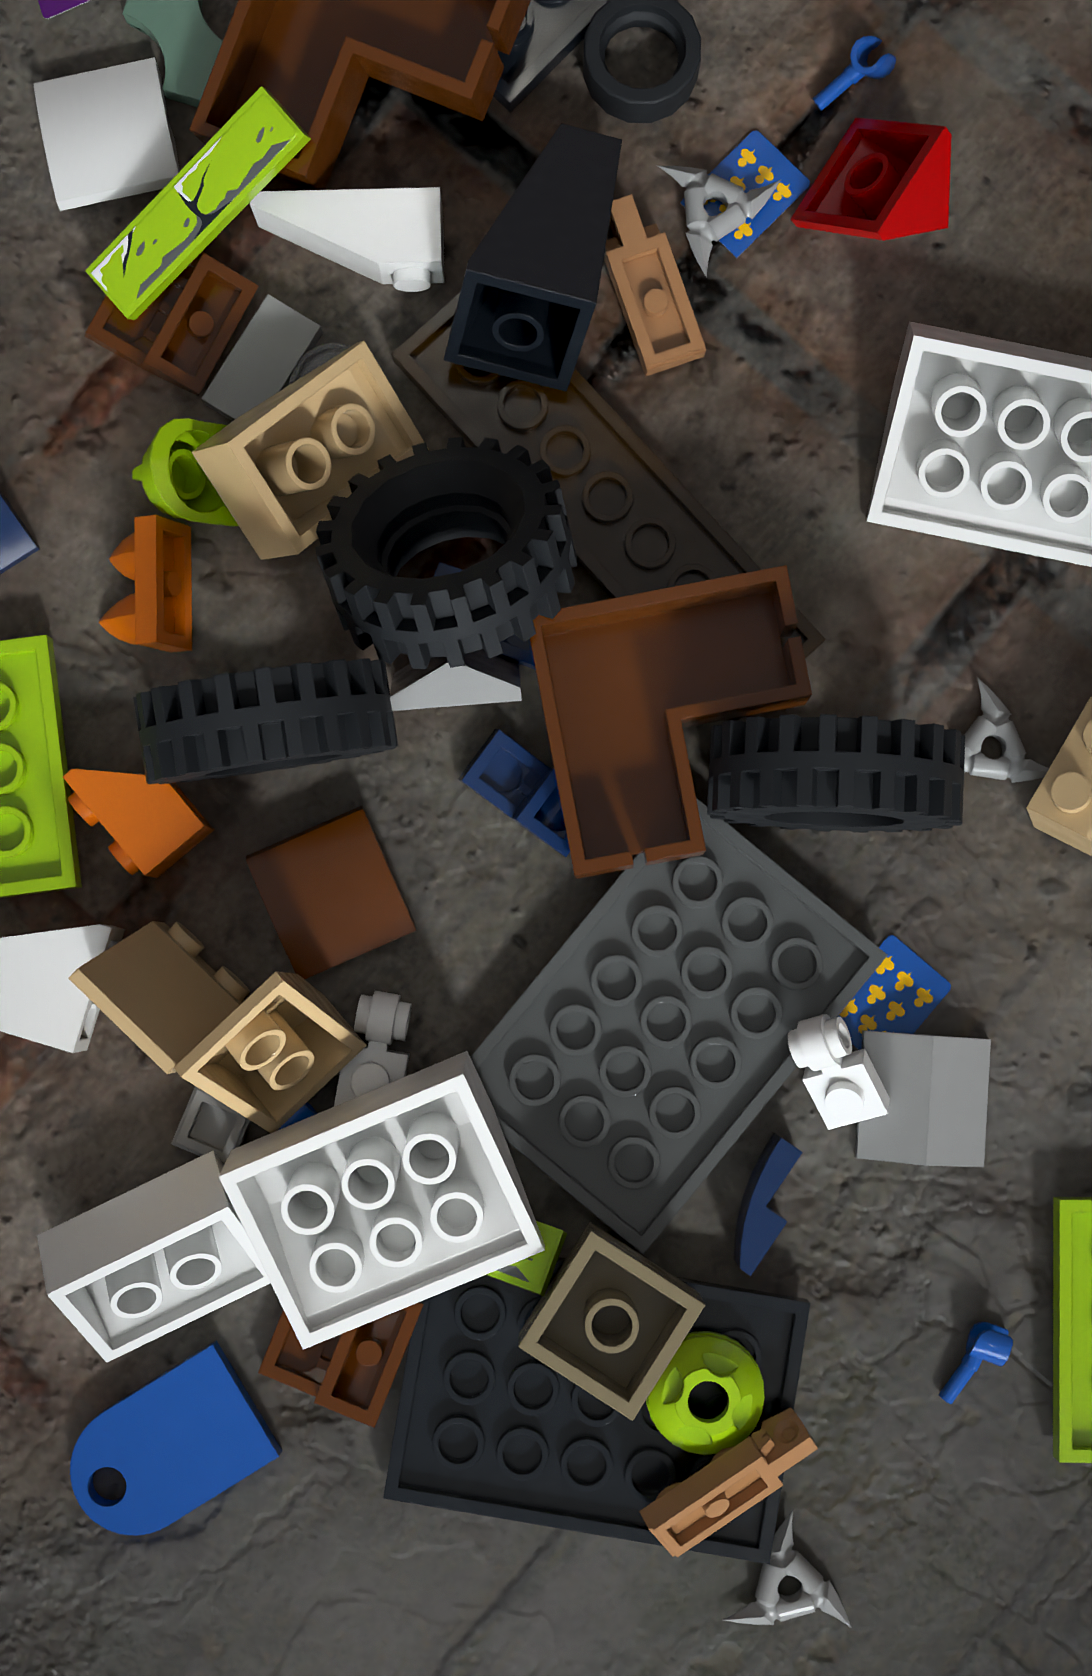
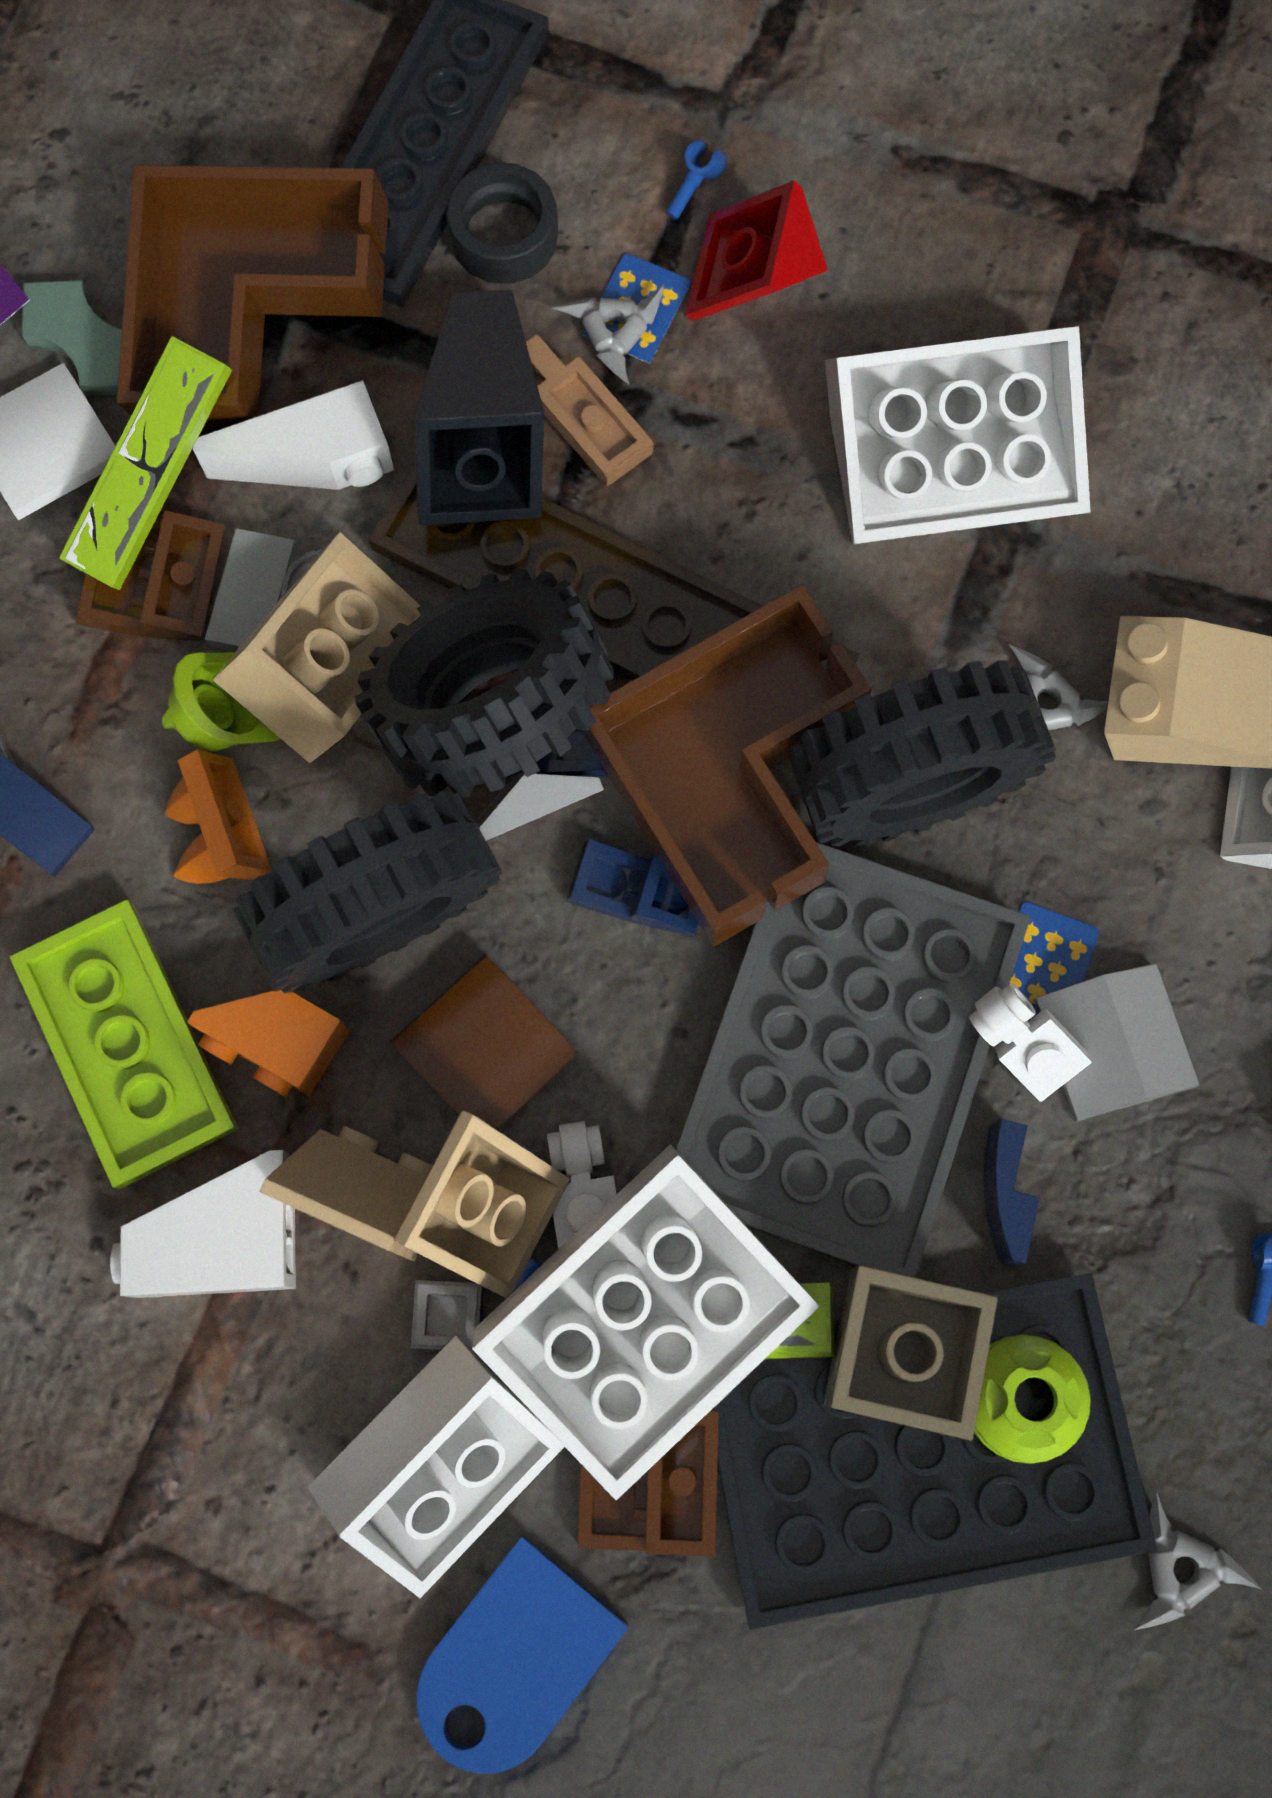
camera: 20 degrees left, 10 degrees down
medium nougat hinge [639,1408,818,1557] -> none

